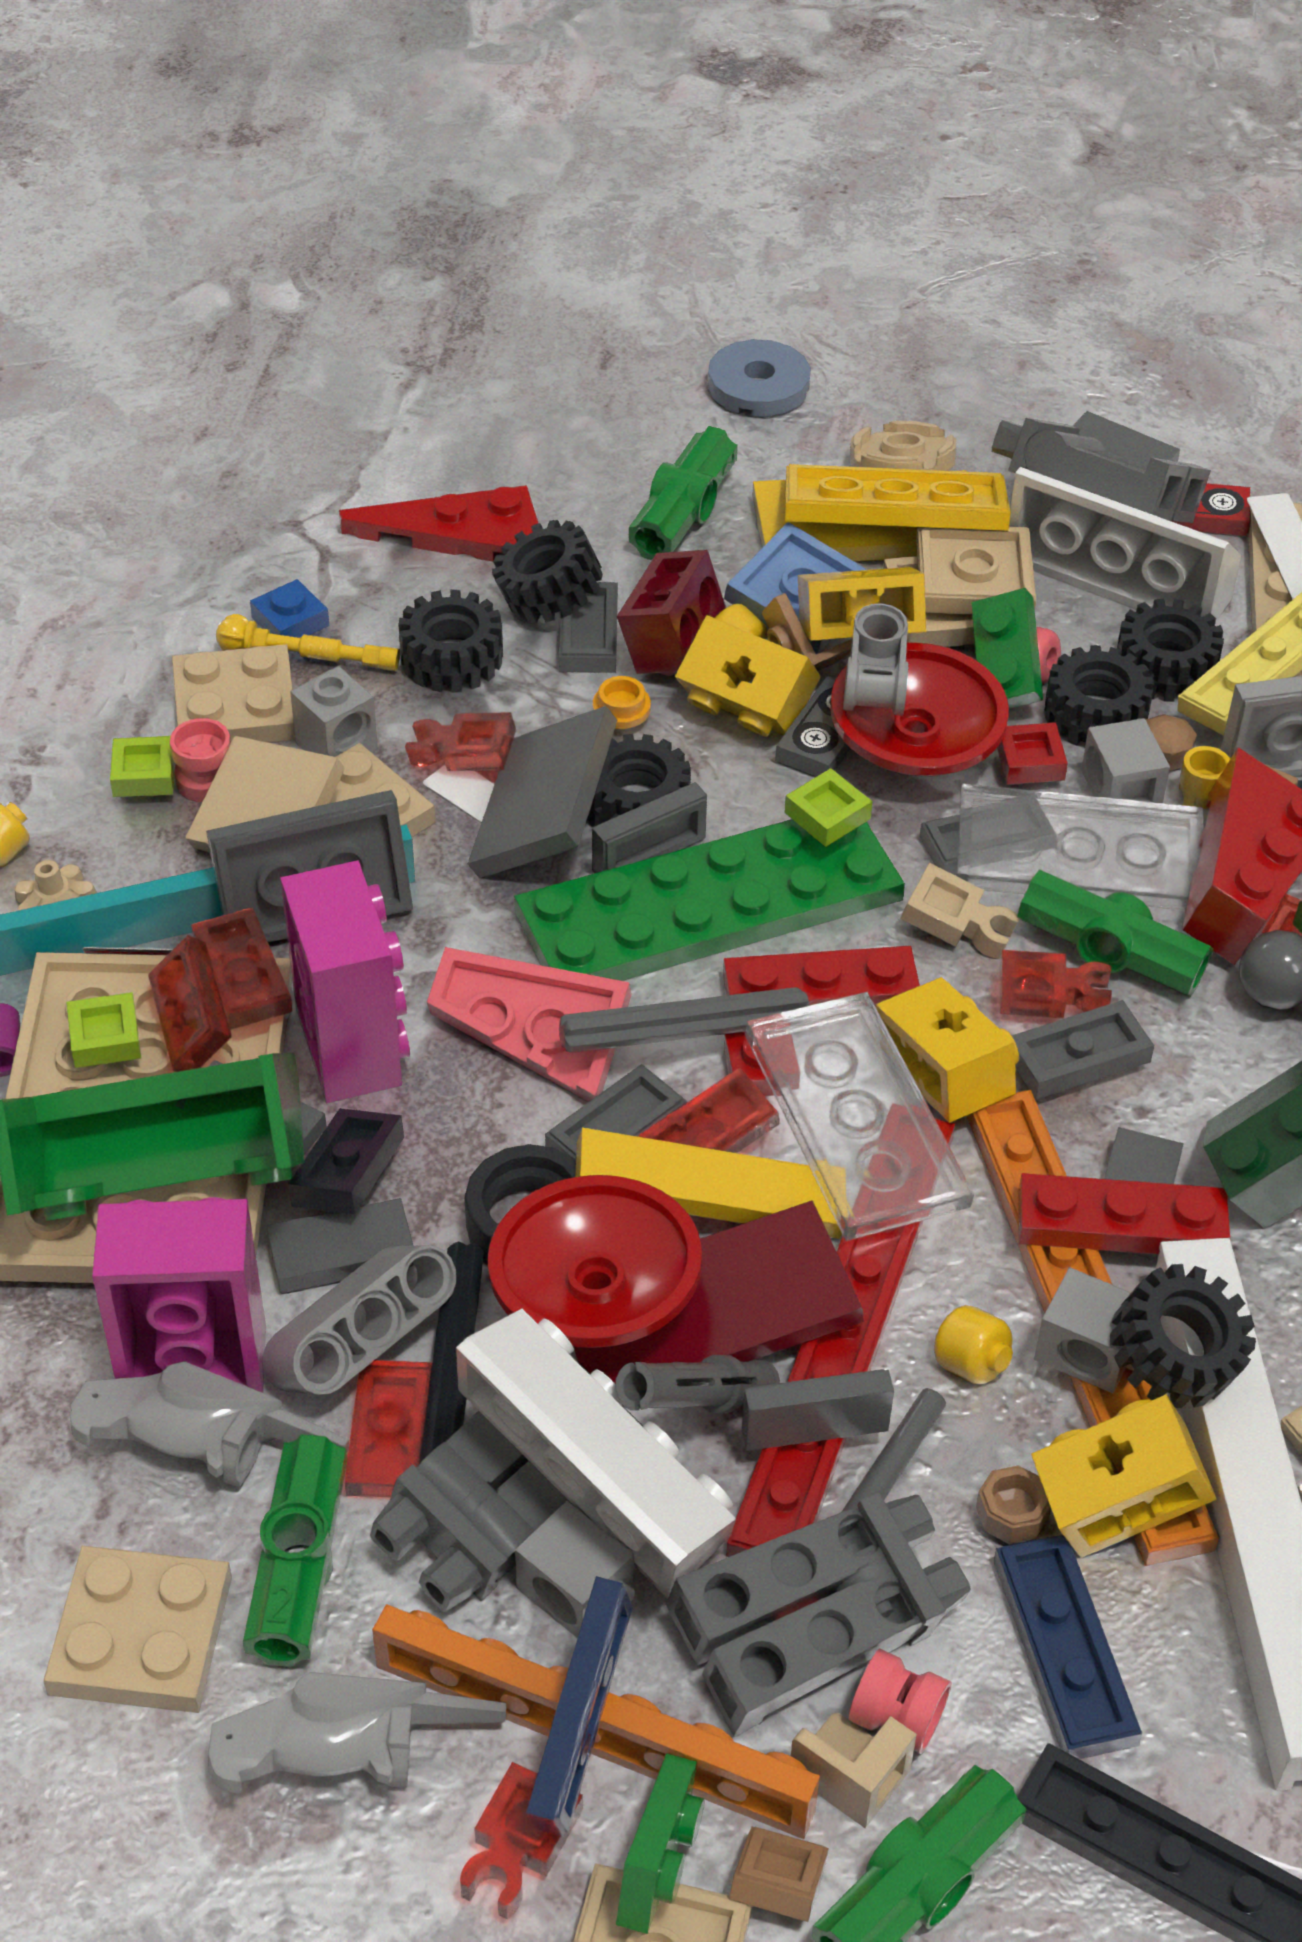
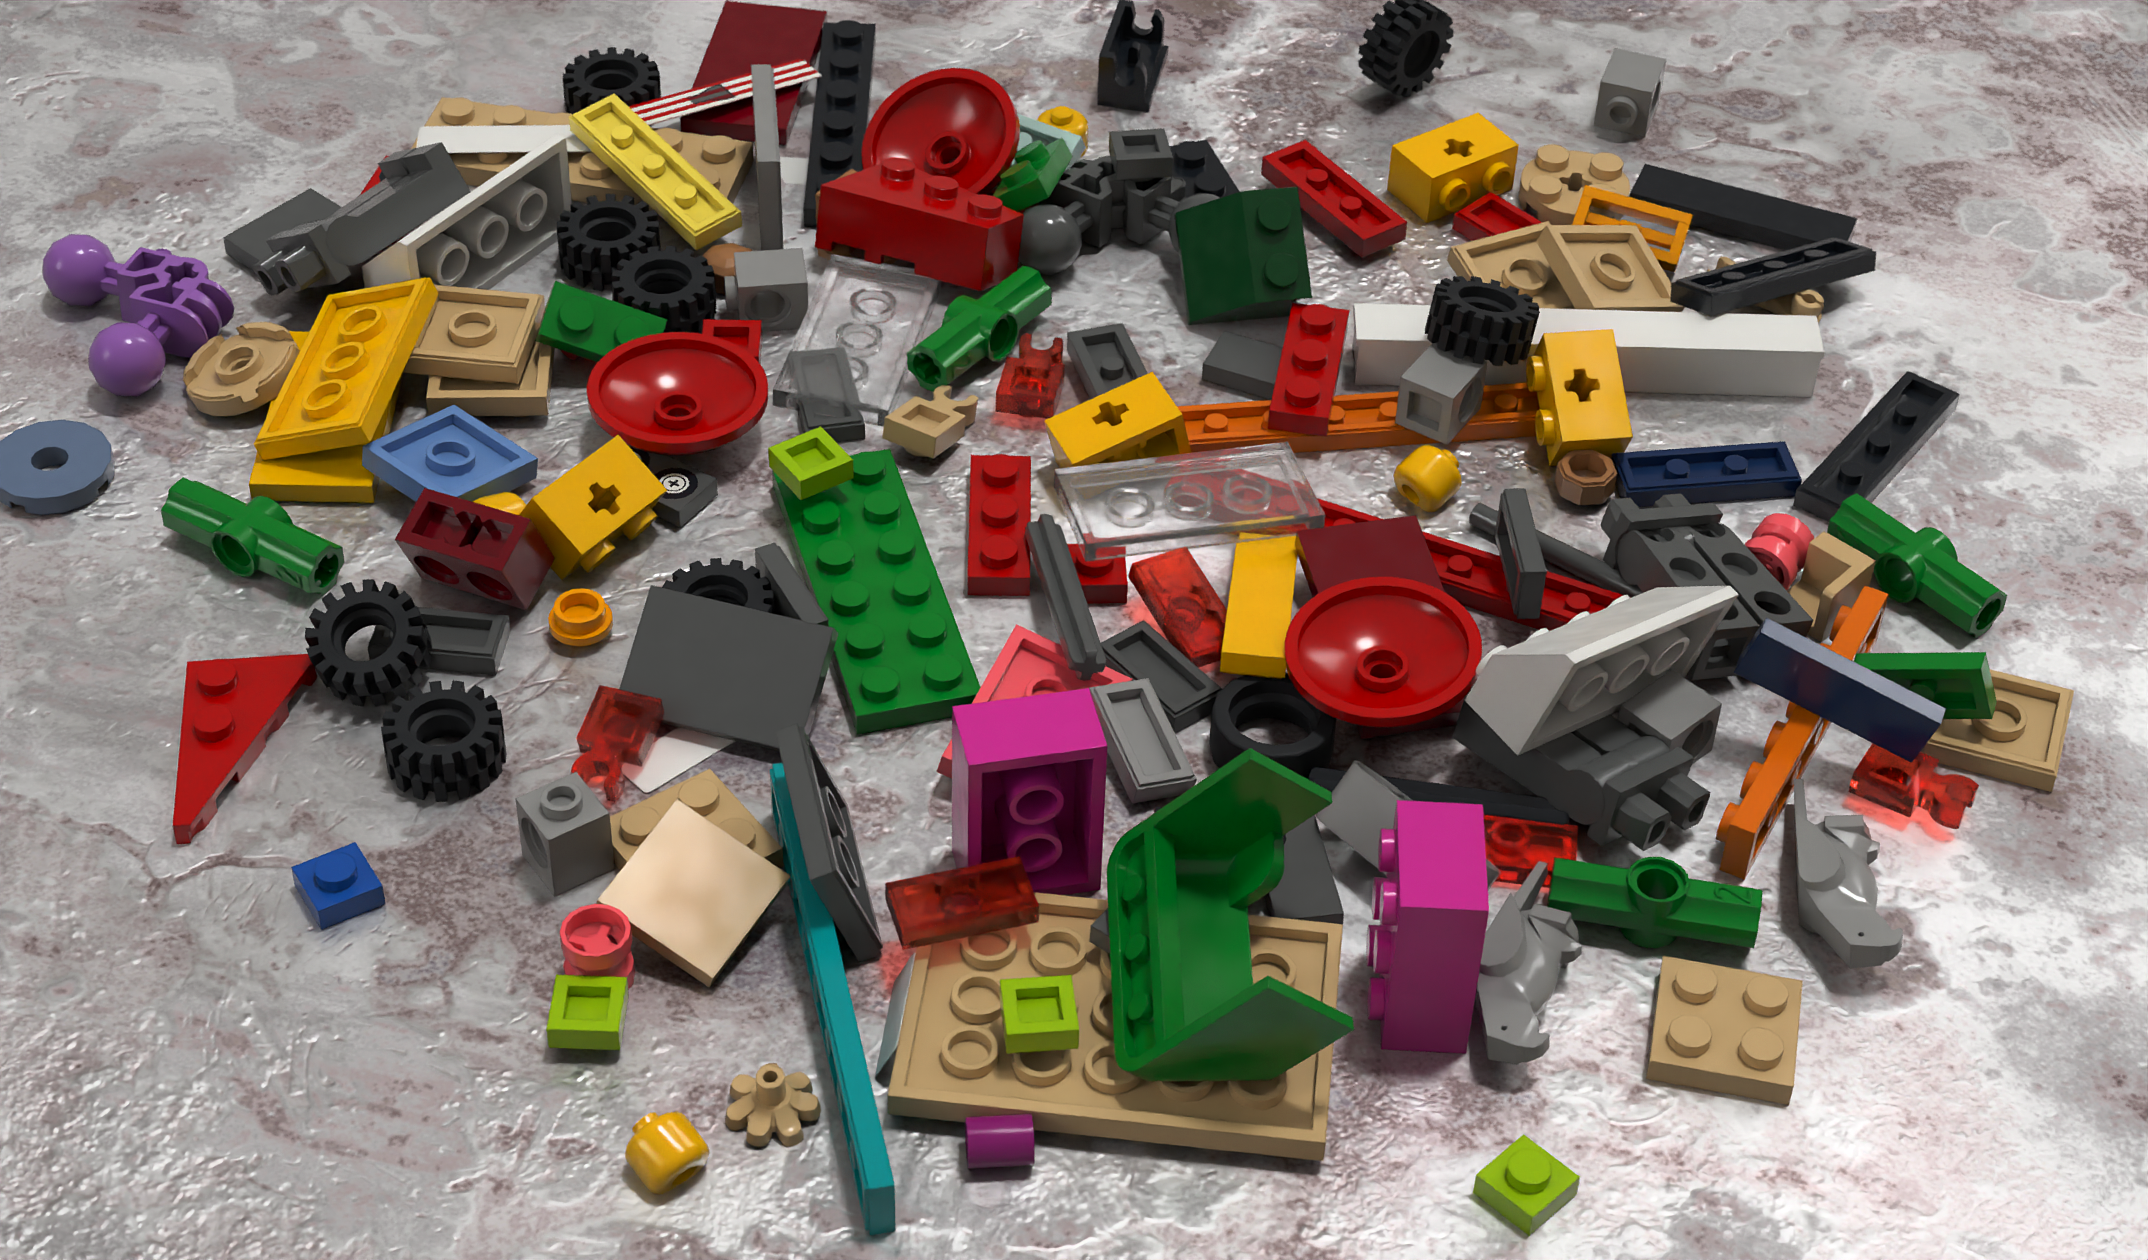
camera: 85 degrees left, 5 degrees down
clear red plate [148,935,232,1072] -> none
tan plate [172,644,295,746] -> none
yellow piece [216,614,400,671] -> none
dark grey pin [615,1355,780,1413] -> none
medium nougat tile [729,1826,829,1922] -> none
medium nougat bracket [762,593,852,672] -> none
yellow brick [797,567,926,640] -> none
light grey piece [843,603,908,716] -> none
yellow hose [1178,746,1230,811] -> none
none -> medium lavender piece [42,234,234,397]
none -> light grey tile [1089,678,1197,804]

